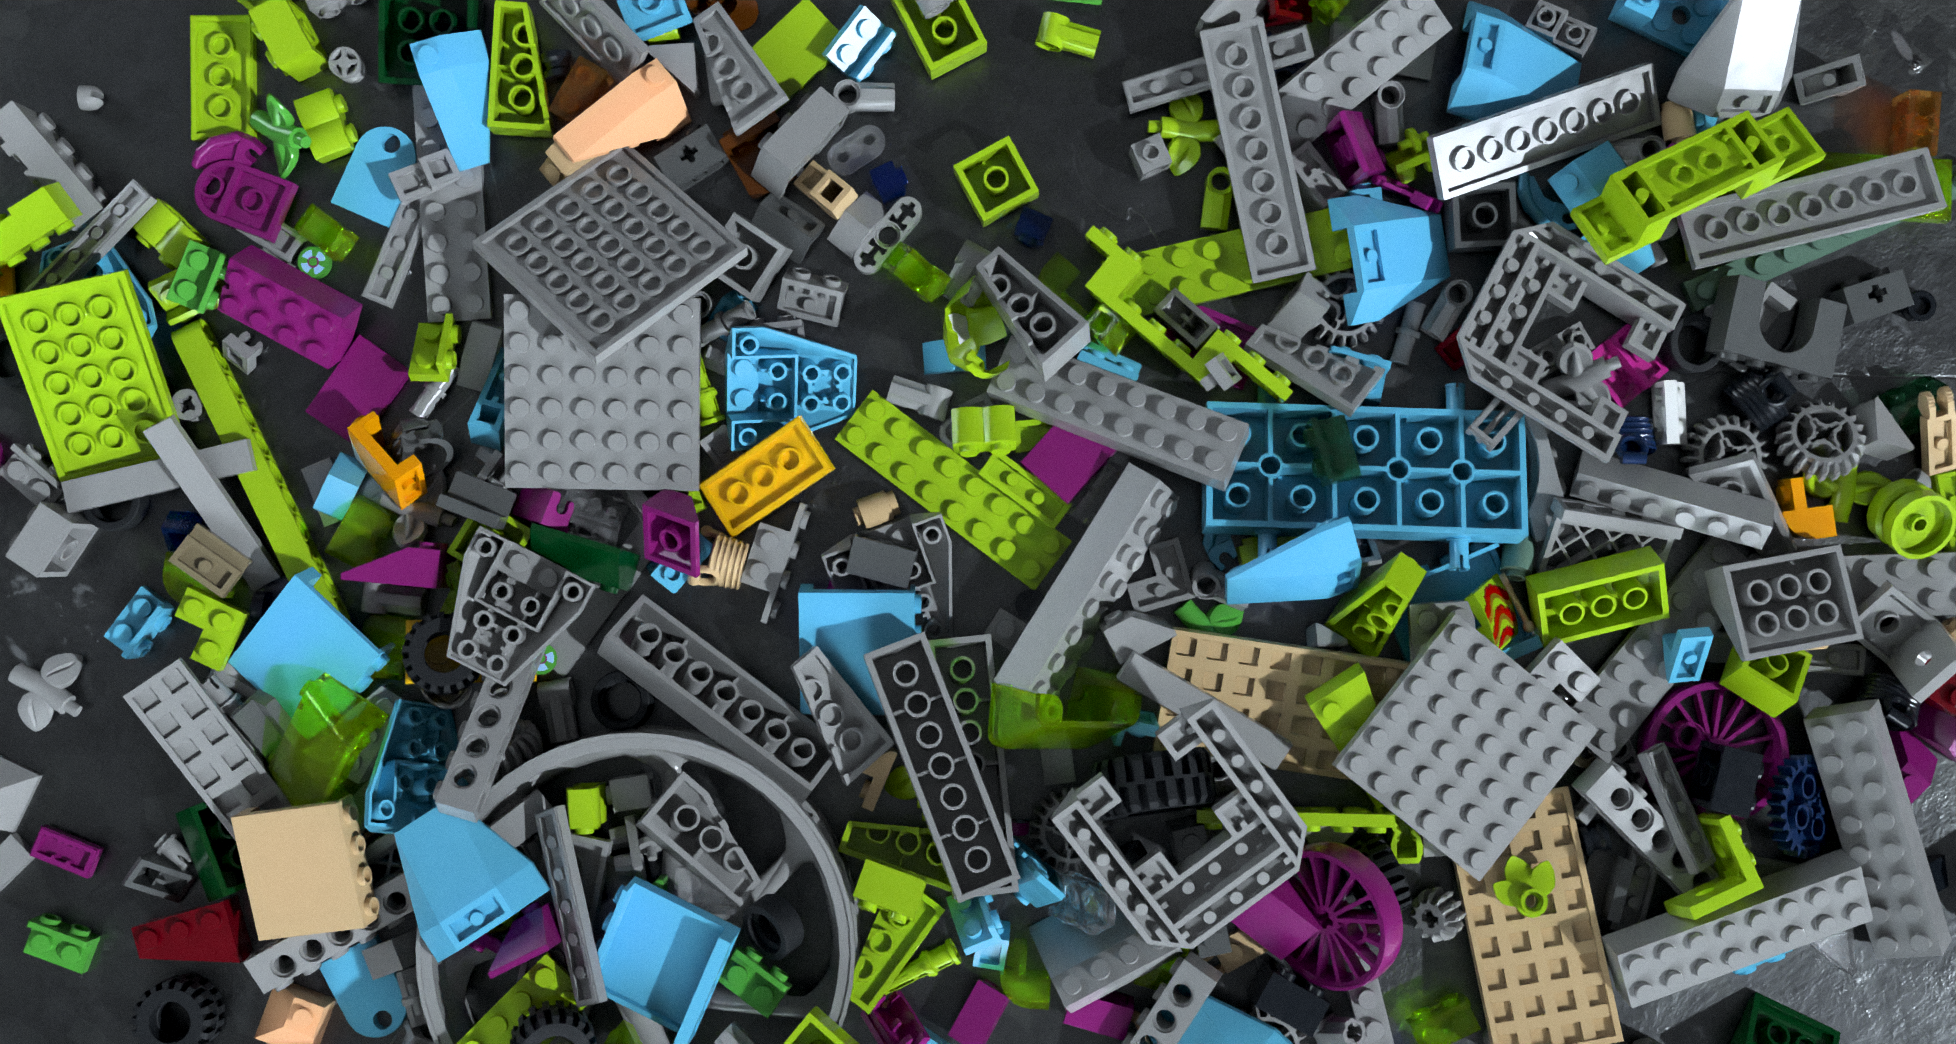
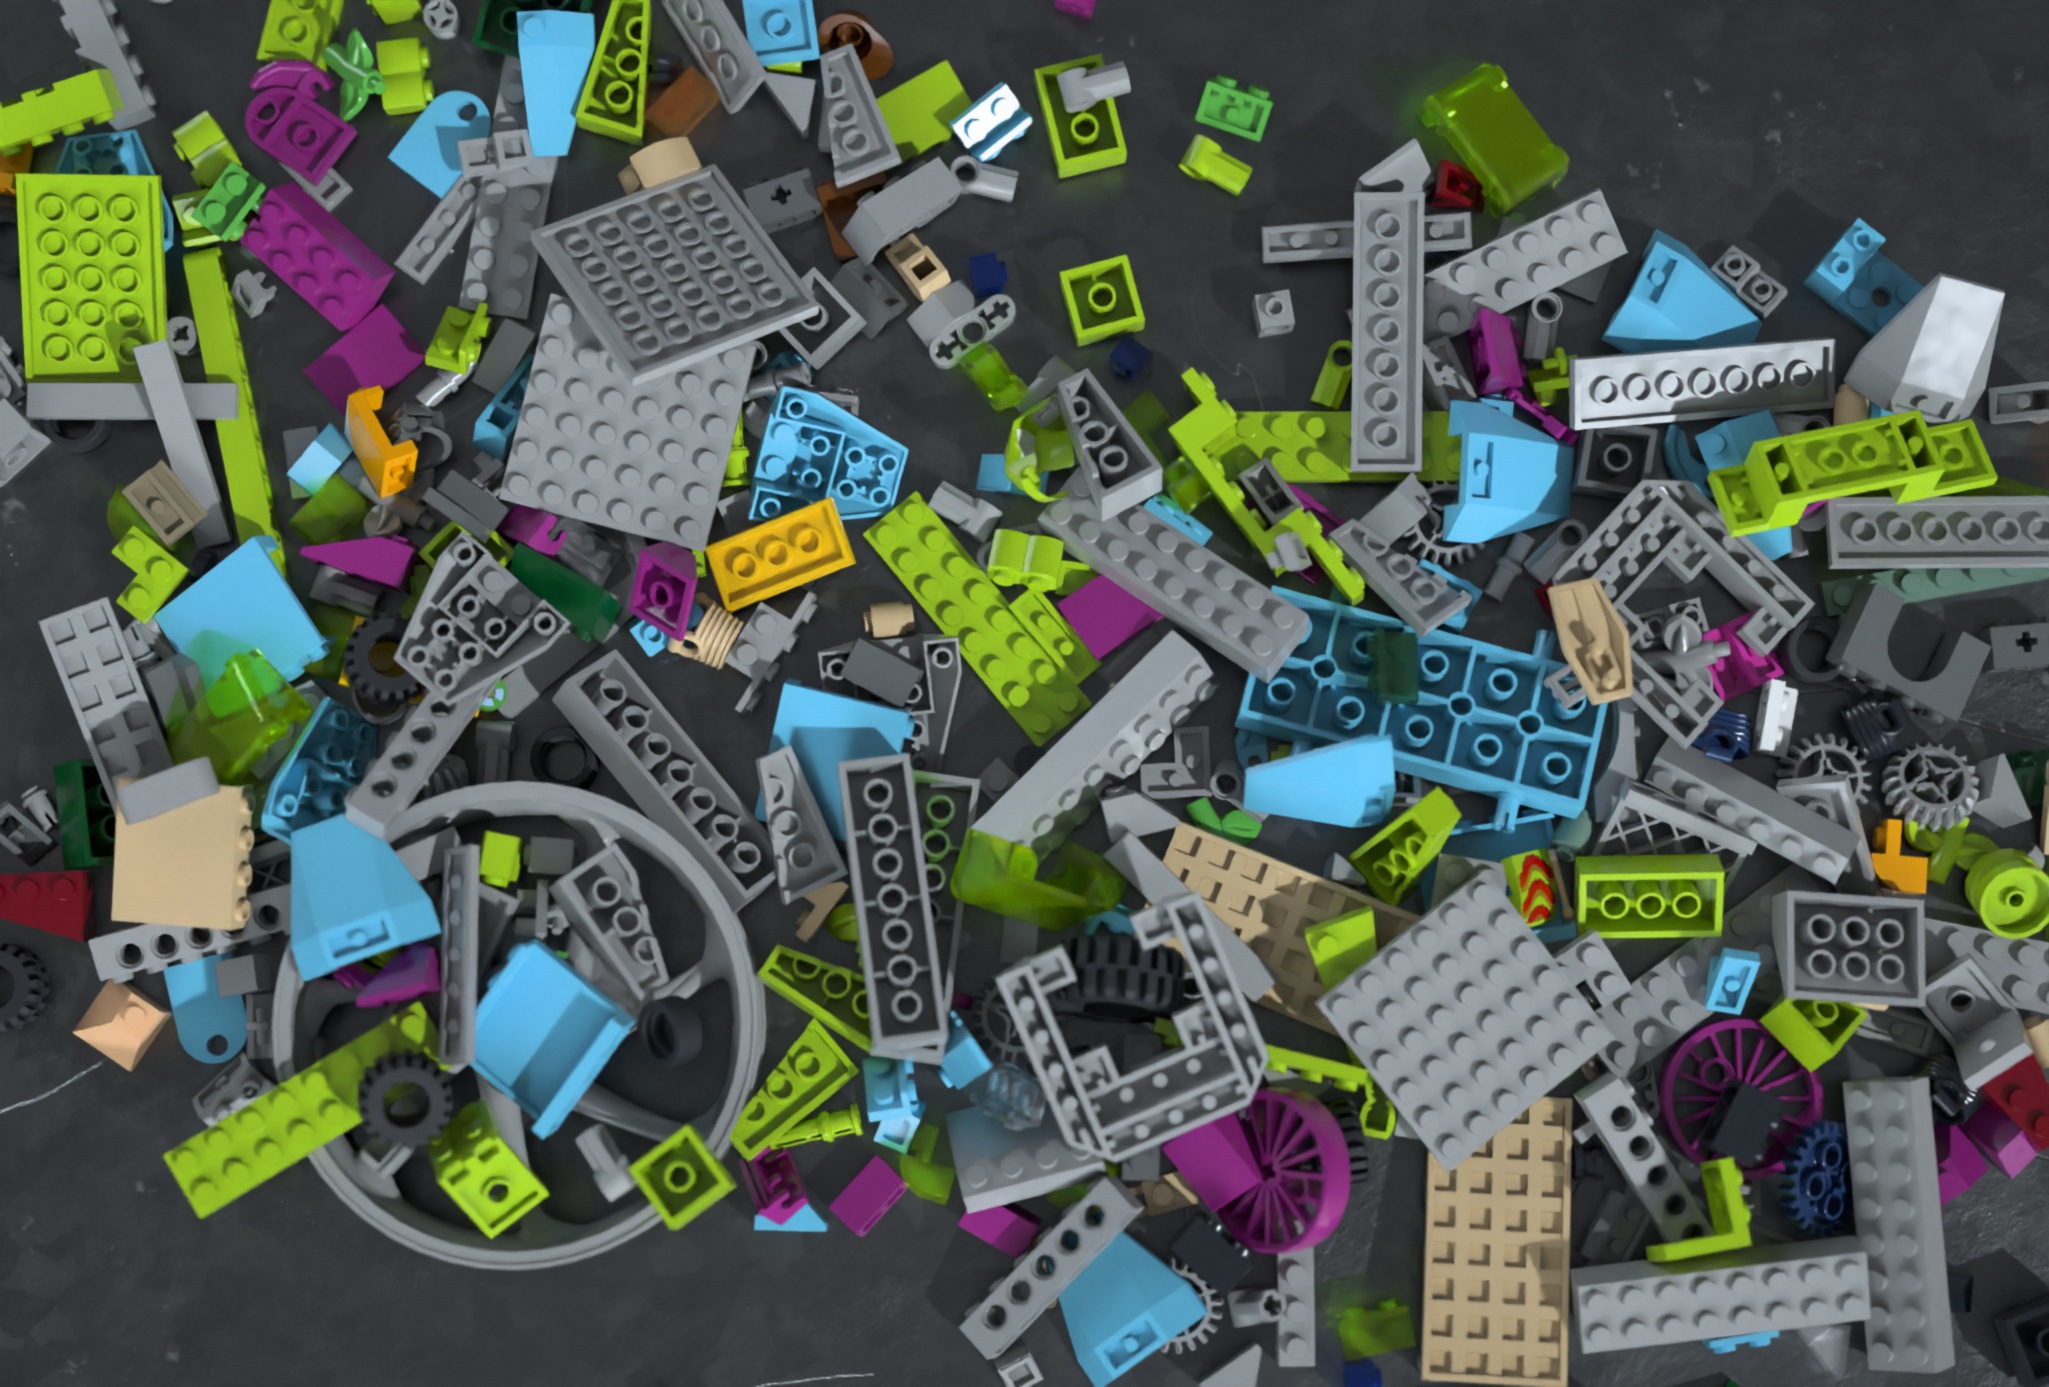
camera: 20 degrees right, 5 degrees down
light grey tile [23,179,157,292] -> none
medium azure bracket [104,586,176,660] -> none
clear blue plate [161,511,205,551] -> none
clear neon green brick [293,203,360,262] -> none
bright green tile [297,246,332,279] -> none
light nougat wedge [552,58,692,163] -> none
bright green bracket [719,945,792,1019] -> none
light grey bracket [776,267,849,327] -> none
clear plate [828,125,885,176] -> none
lime brick [853,859,927,925] -> none
lime plant [1147,94,1220,176] -> none
light grey gear [1409,886,1467,942] -> none
lime plate [1493,856,1555,918] -> none
light grey tile [1637,742,1716,875] -> none
light grey panel [1760,281,1797,333] -> none
none -> light grey beam [115,757,221,825]
none -> tan piece [1548,577,1633,705]

